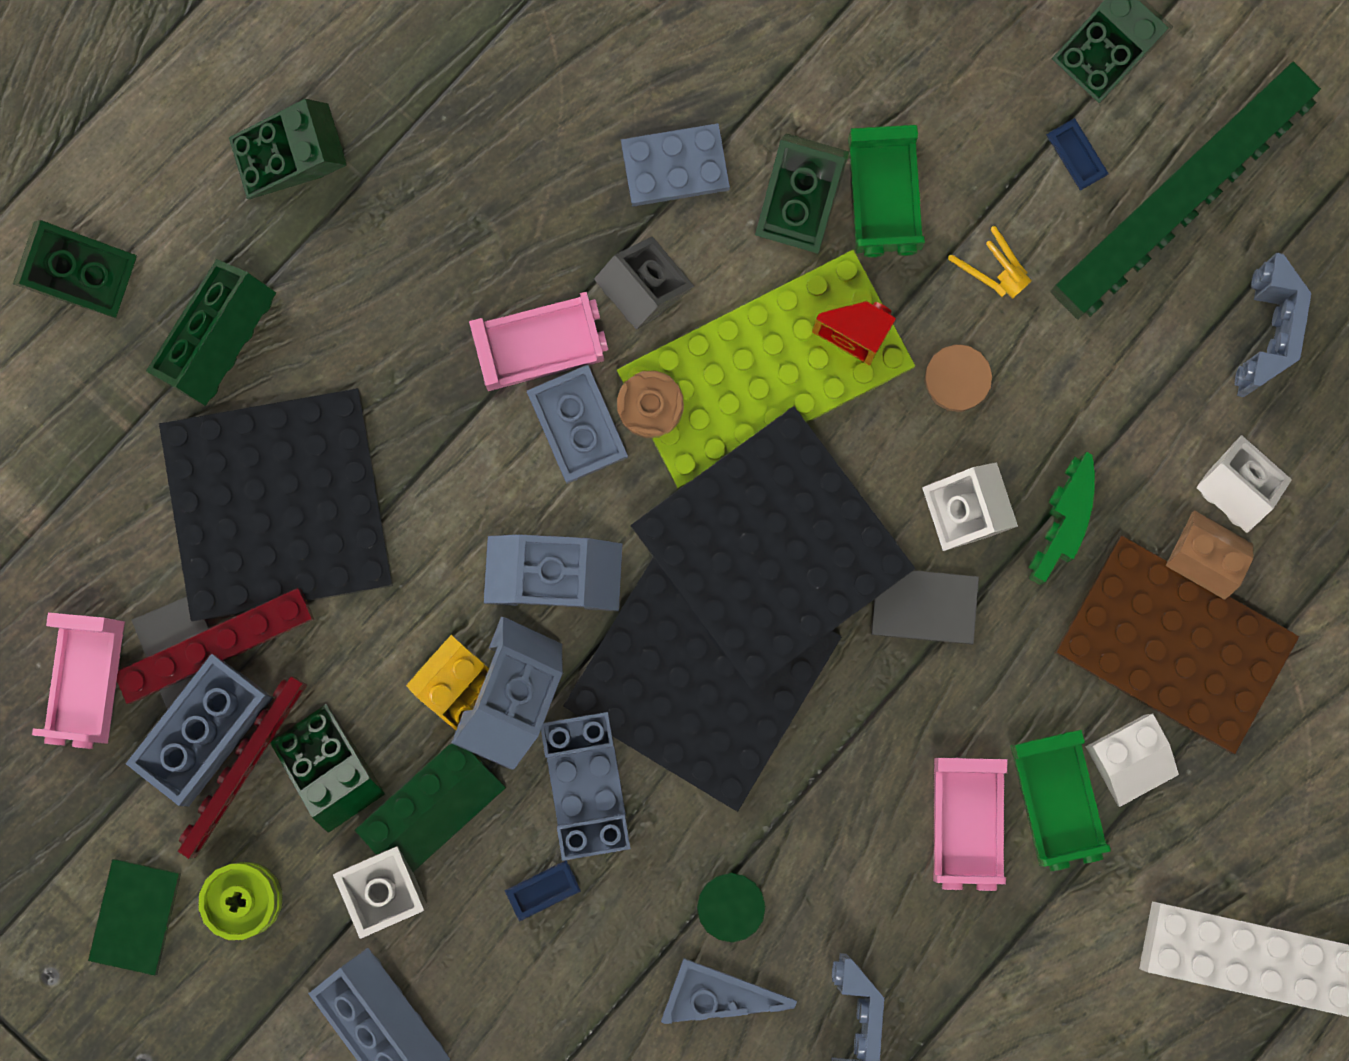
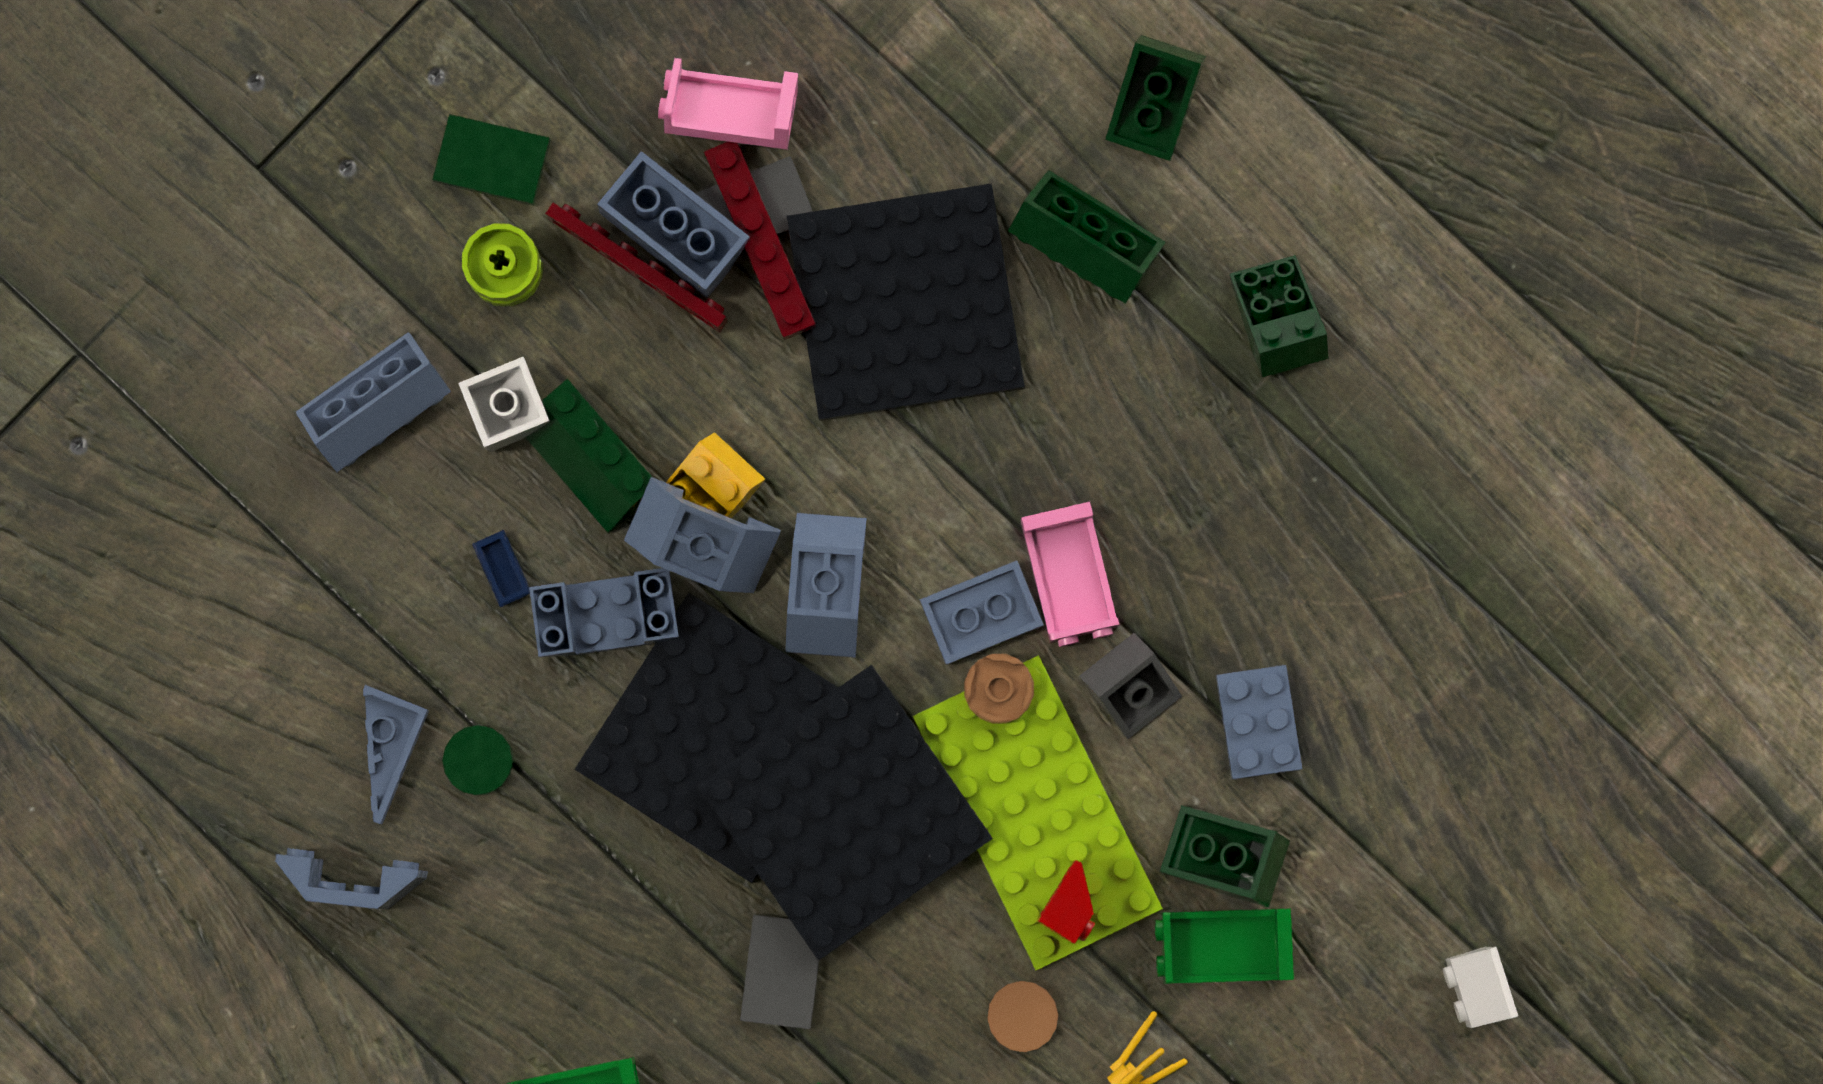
camera: 95 degrees right, 0 degrees up
dark green slope [270,704,385,833] -> none
white slope [922,462,1018,551] -> none
bright pink panel [933,758,1007,891] -> none

